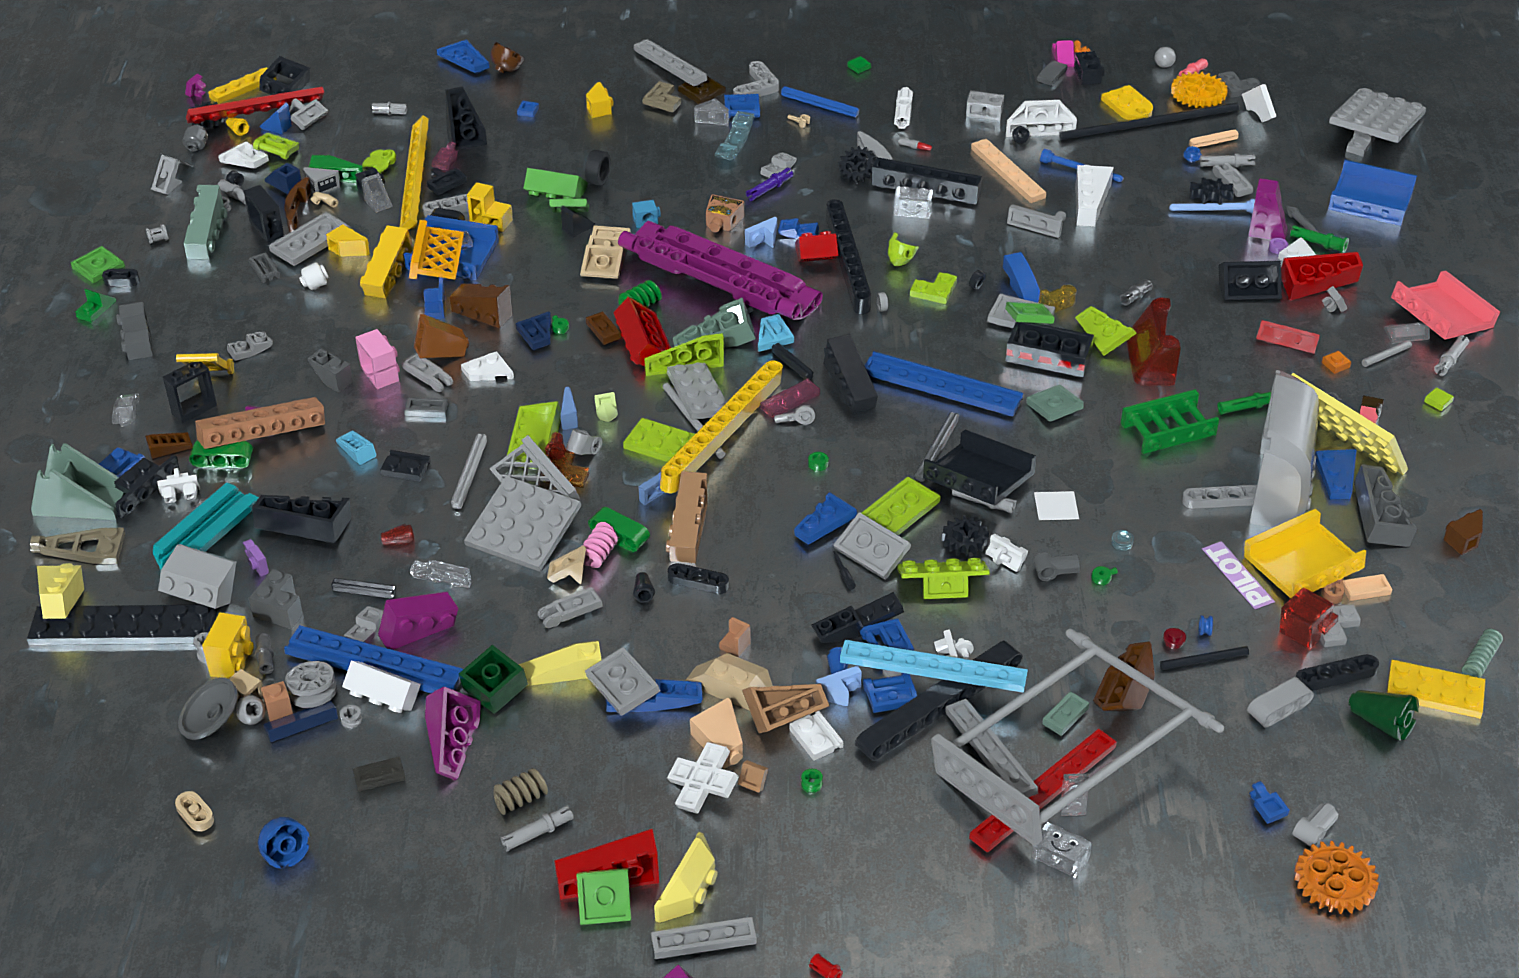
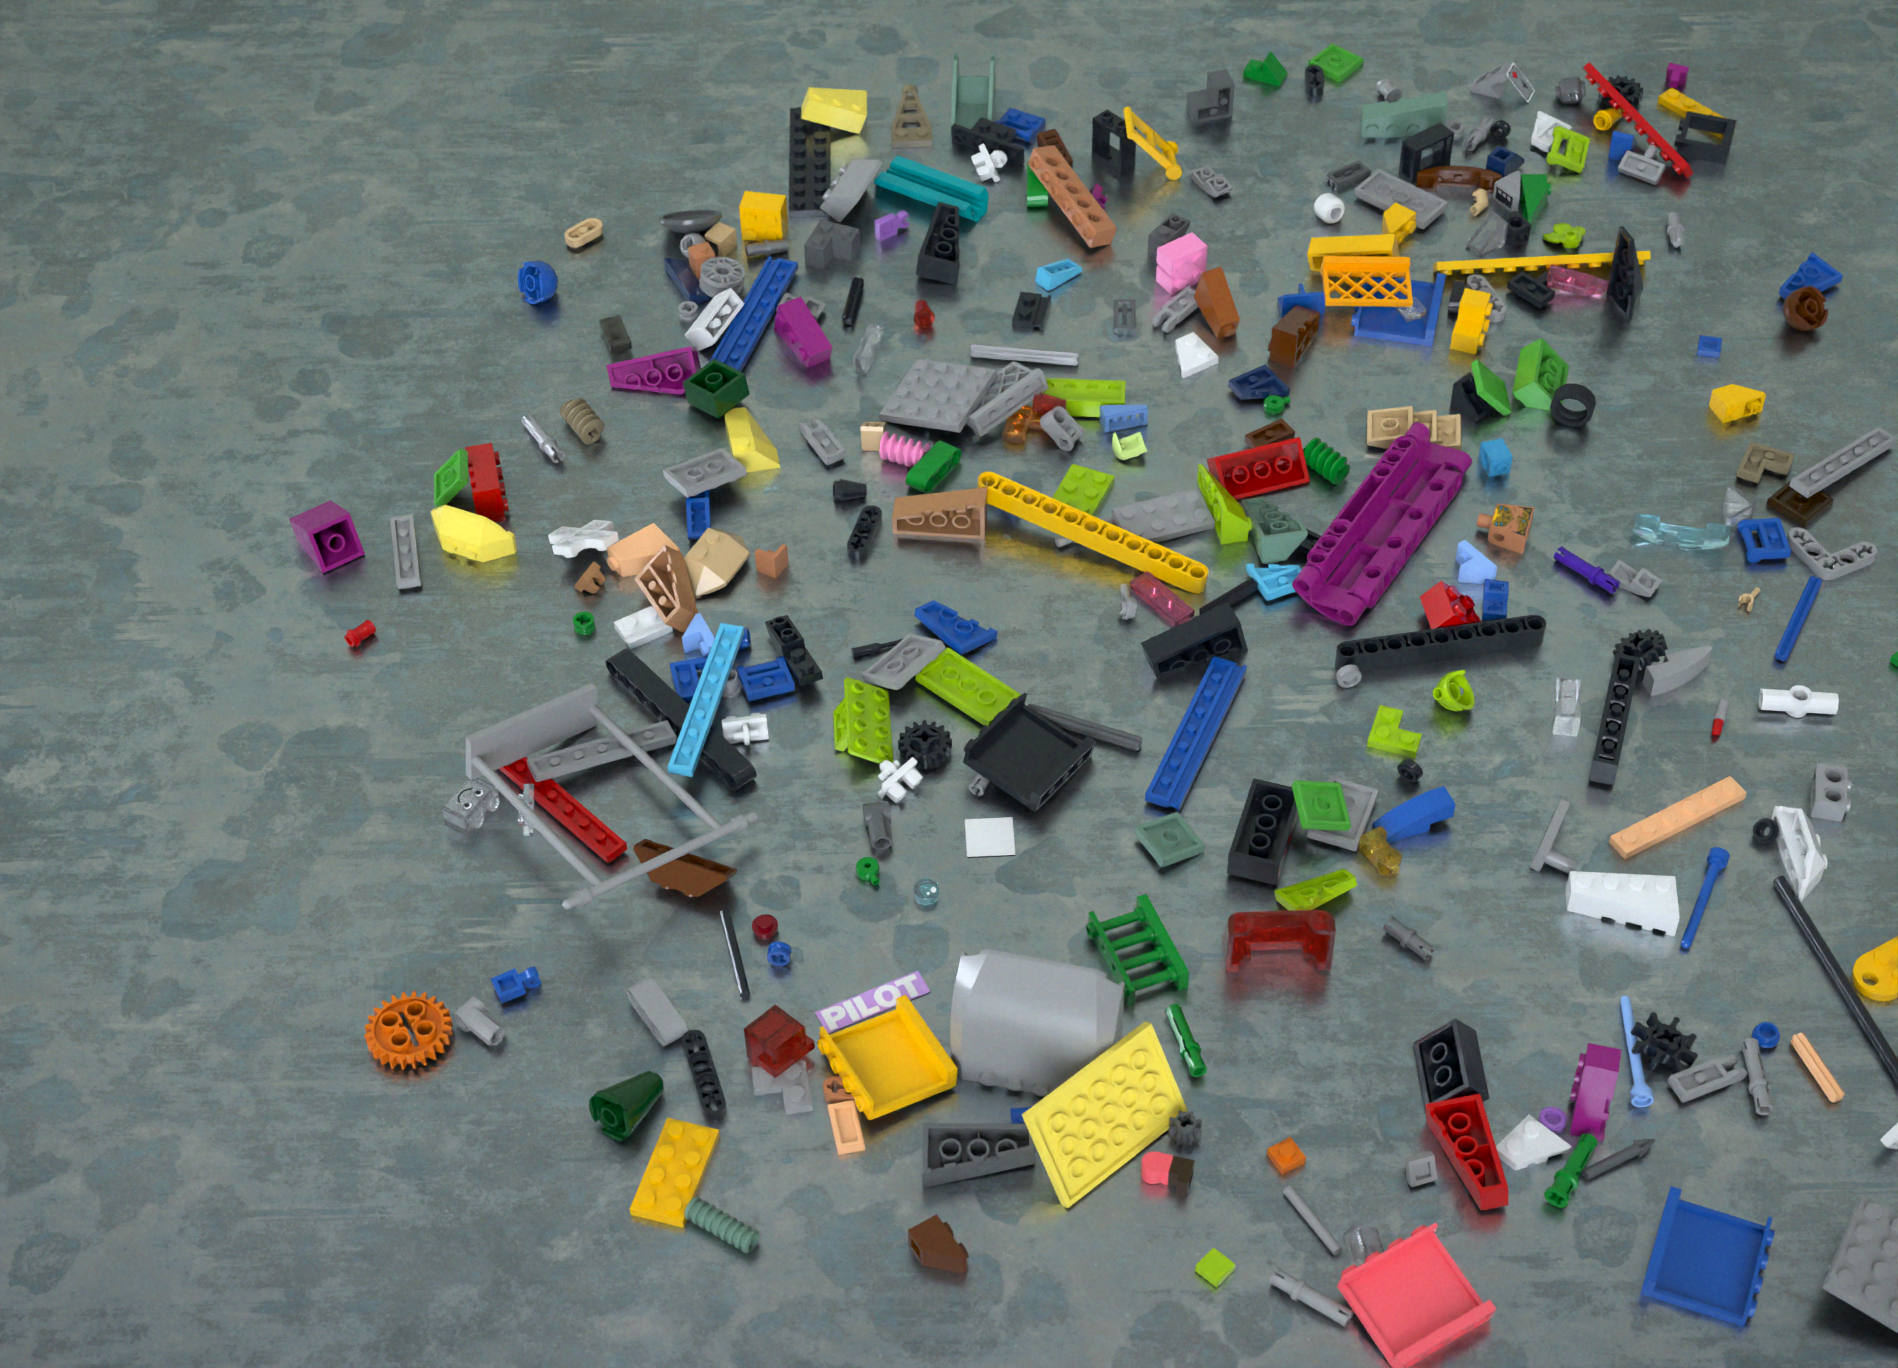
camera: 90 degrees right, 5 degrees up
clear slope [112,393,140,426] -> none
green tile [808,452,829,471] -> none
sand green plate [1042,691,1089,736] -> none
plate [1256,320,1320,355] -> none

